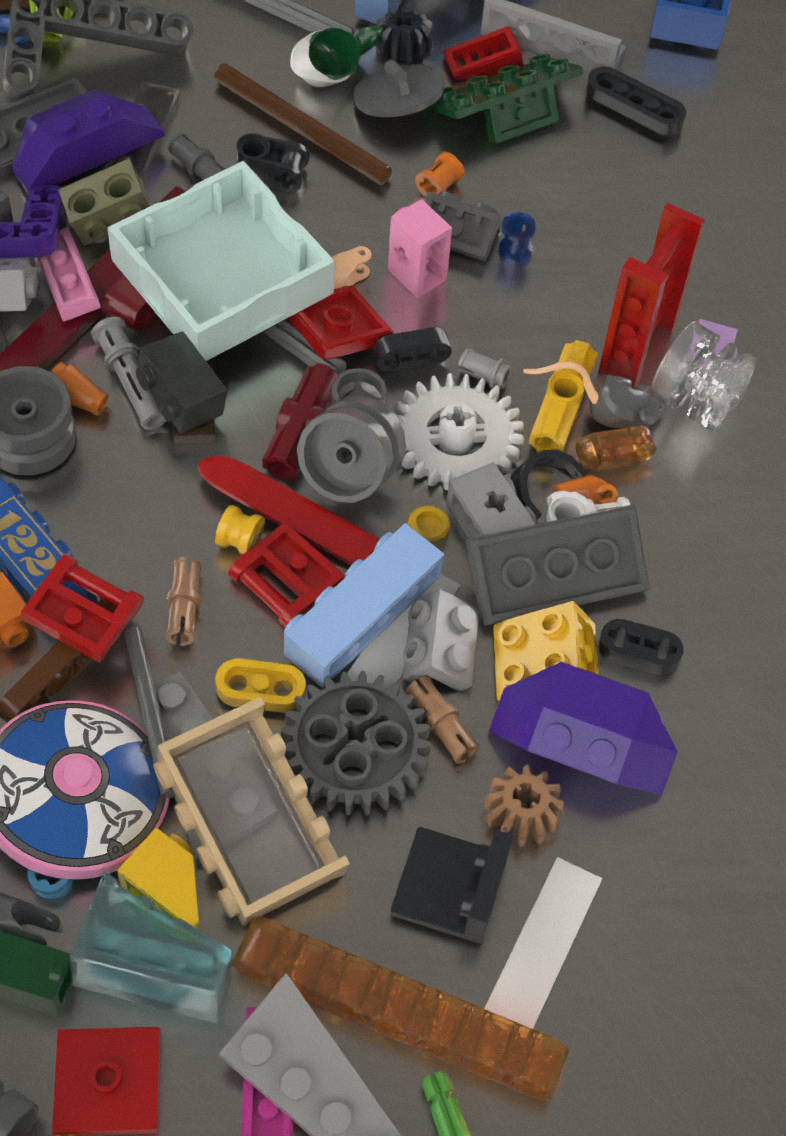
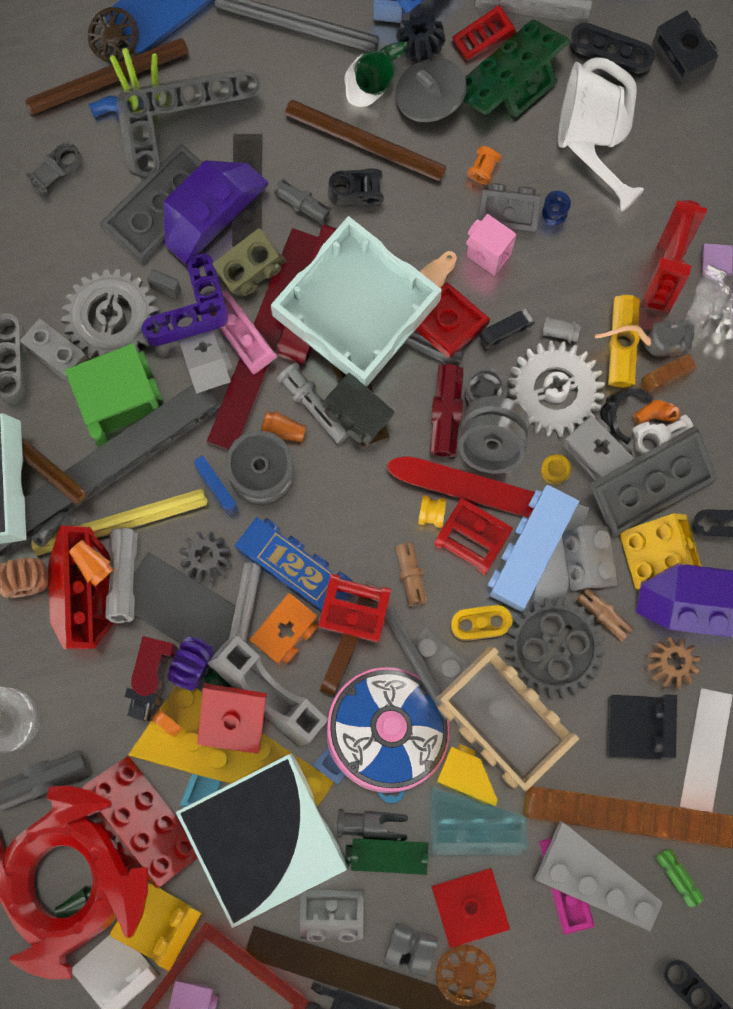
camera: 10 degrees left, 20 degrees up
none -> white piece [558,57,644,212]
none -> black brick [654,10,719,85]

